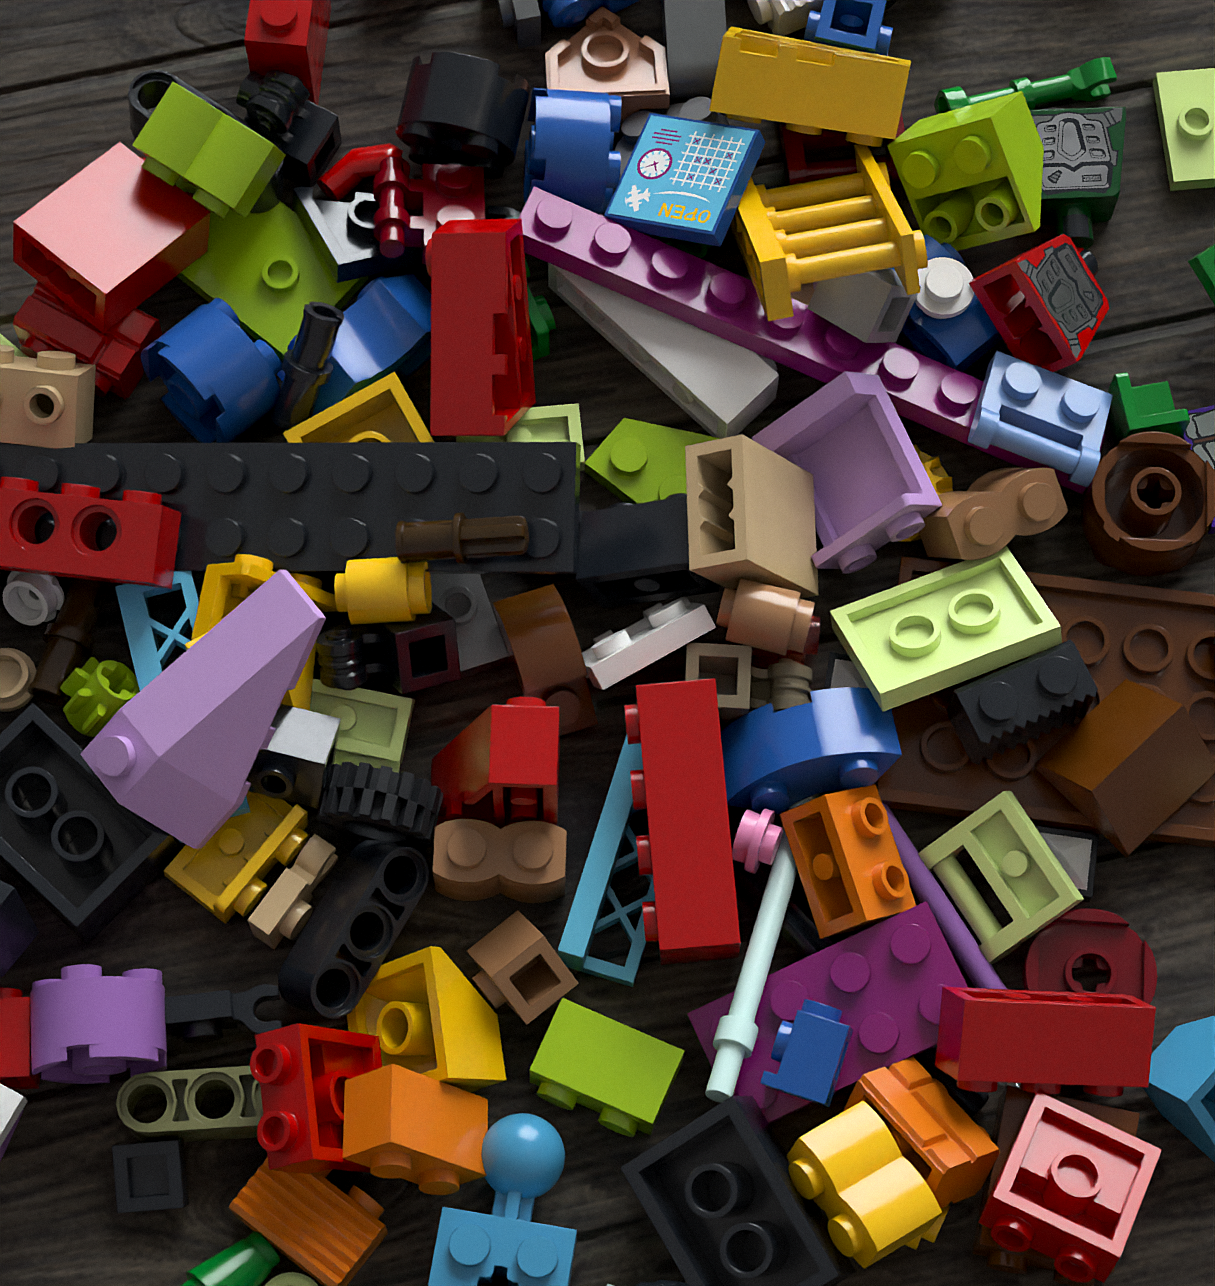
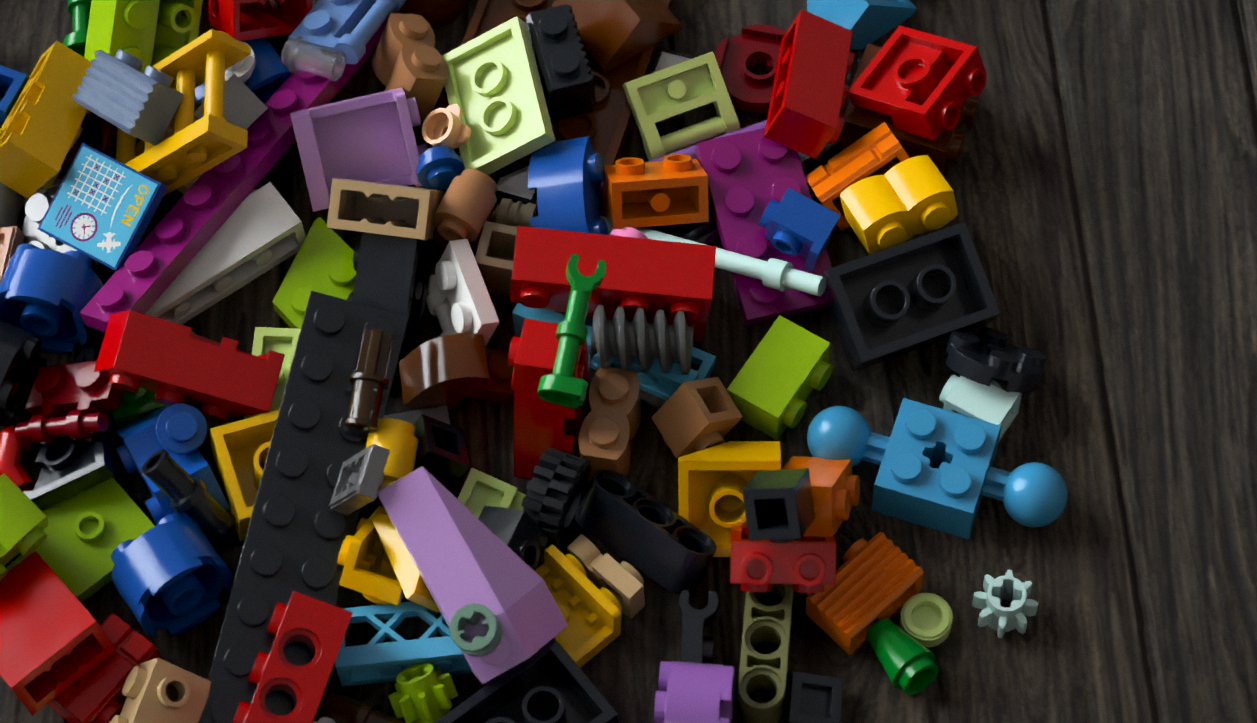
camera: 75 degrees left, 10 degrees down
none -> sand blue brick [72,49,184,146]
none -> blue plate [156,403,207,454]
none -> clear pin [281,36,346,82]
none -> flat silver plate [329,444,390,516]
none -> blue plate [416,146,465,190]
none -> light nougat plate [422,104,471,149]
none -> sand green bush [449,603,503,657]
none -> green piece [537,253,606,409]
none -> dark grey piece [590,305,694,375]
none -> black brick [742,468,815,543]

